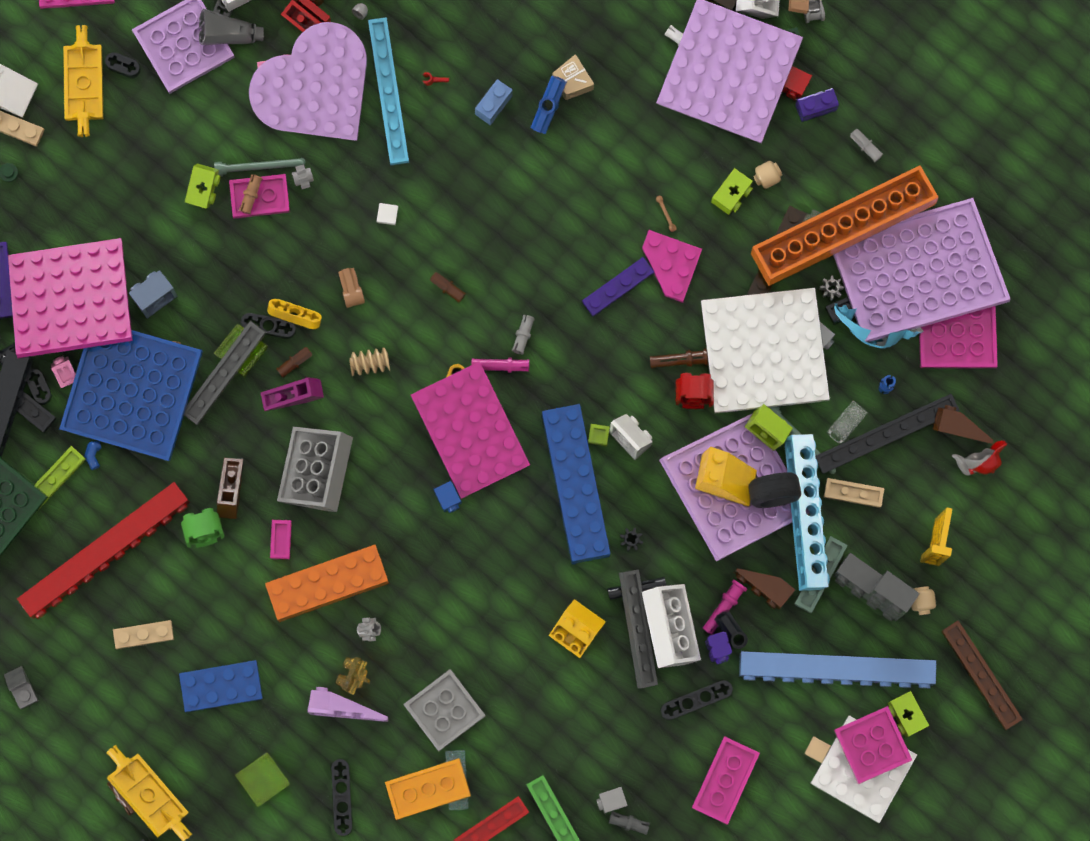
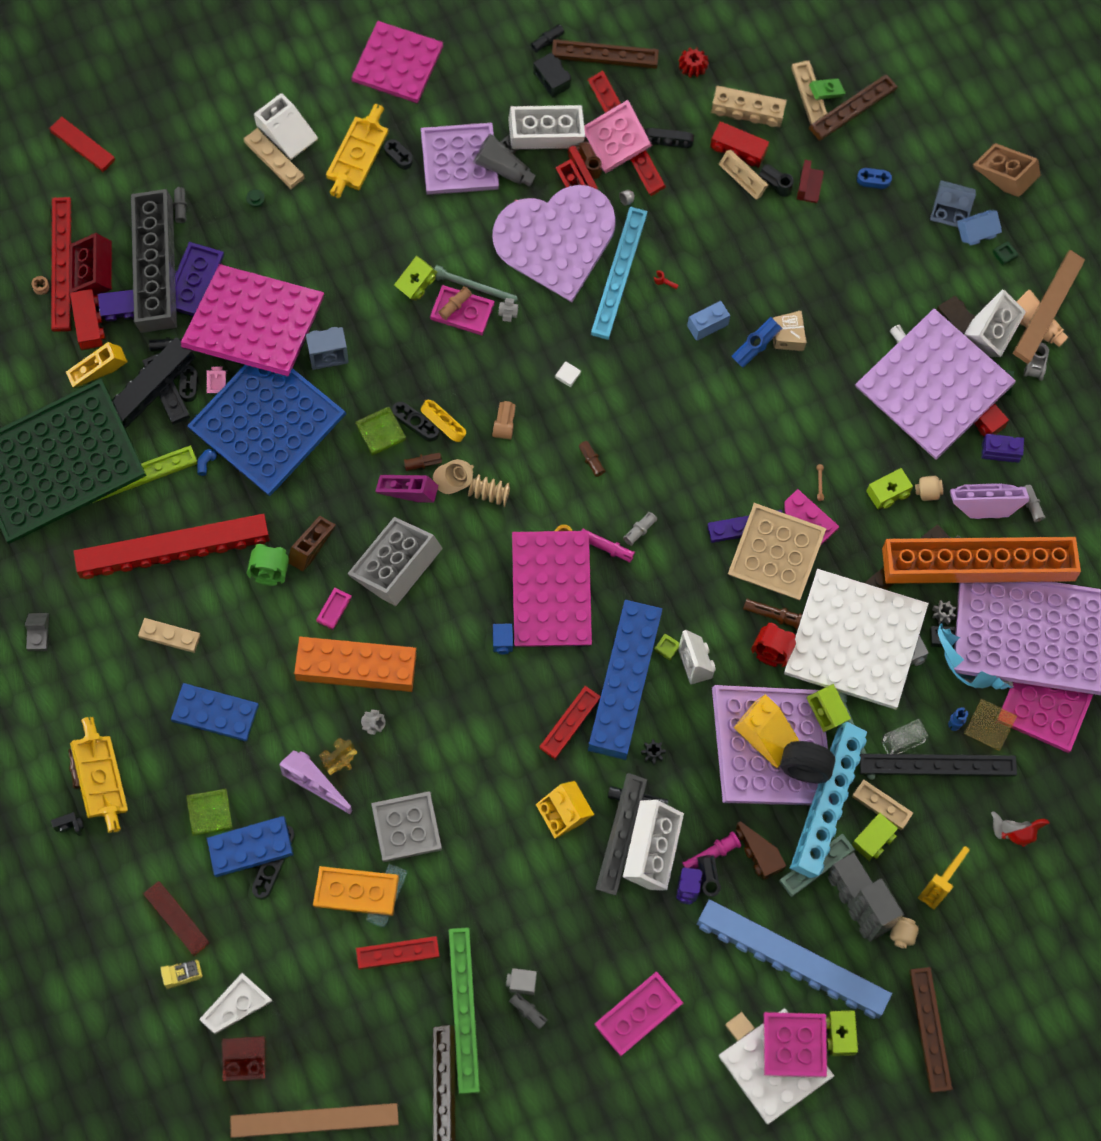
camera: 25 degrees right, 10 degrees down
dark grey plate [184,321,266,425] -> none
black beam [661,680,733,720] -> none
reddish brown slope [933,405,993,444] -> none
none -> blue plate [207,816,293,877]
none -> tan piece [433,459,474,494]
none -> red plate [539,686,601,760]
none -> tan plate [728,503,826,601]
none -> lime brick [852,813,898,861]
none -> lavender wedge [950,484,1029,519]
none -> clear yellow tile [964,698,1017,751]

